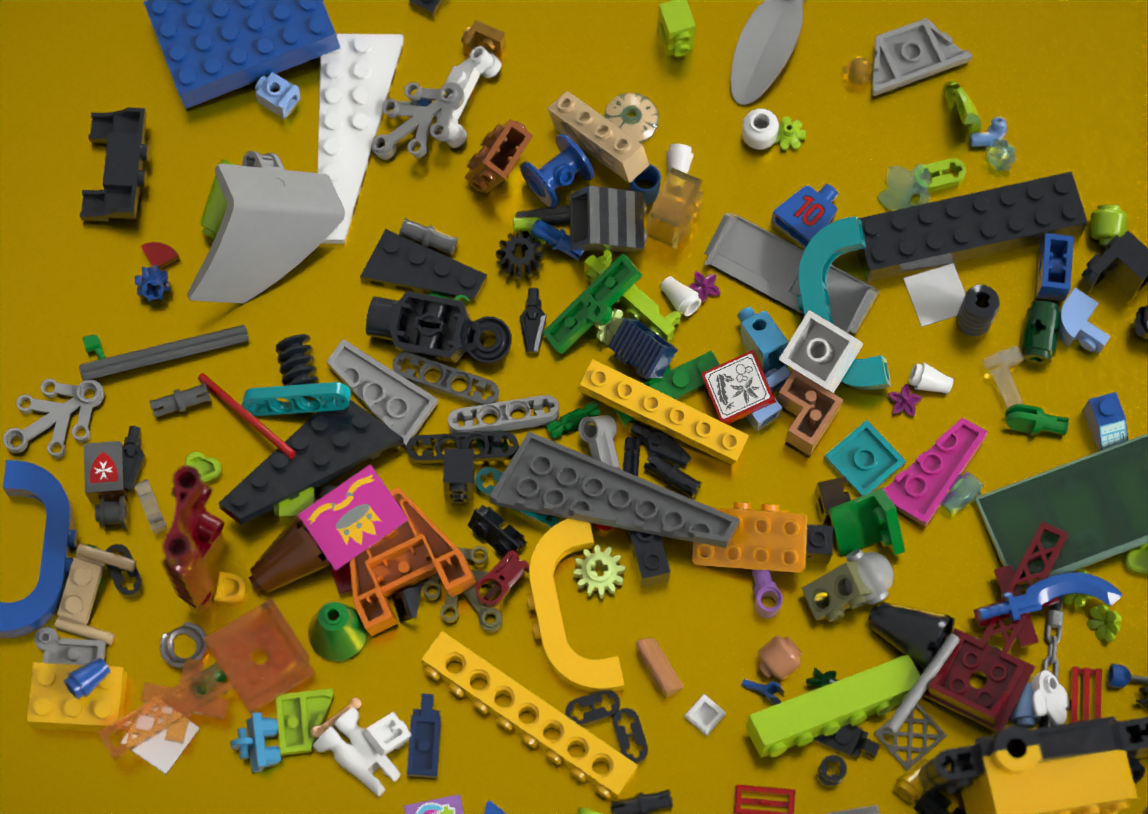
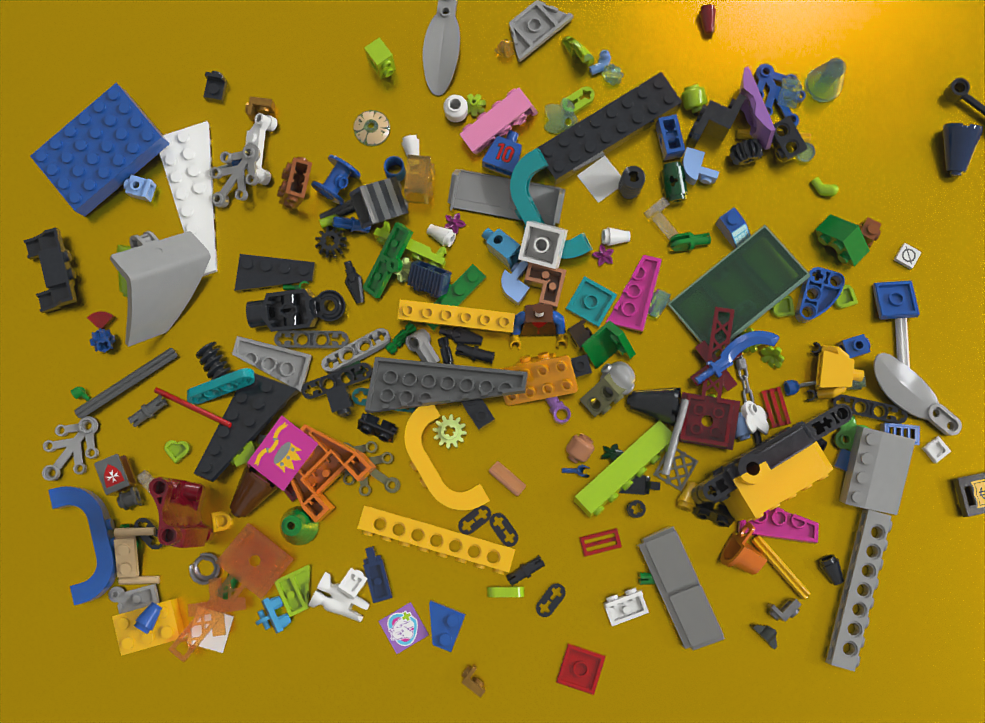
camera: 15 degrees left, 10 degrees up
black piece [122,426,145,492] -> none
light nougat hinge [311,698,361,737] -> none
black slope [392,585,421,623] -> none
dark grey pin [399,218,458,255] -> none
dark red piece [475,551,530,608] -> none
tan brick [547,91,649,183] -> none
white tile [684,694,726,737] -> none
tile [701,350,776,424] -> none
none -> bright pink wedge [460,87,538,155]
none -> torso [509,303,568,349]

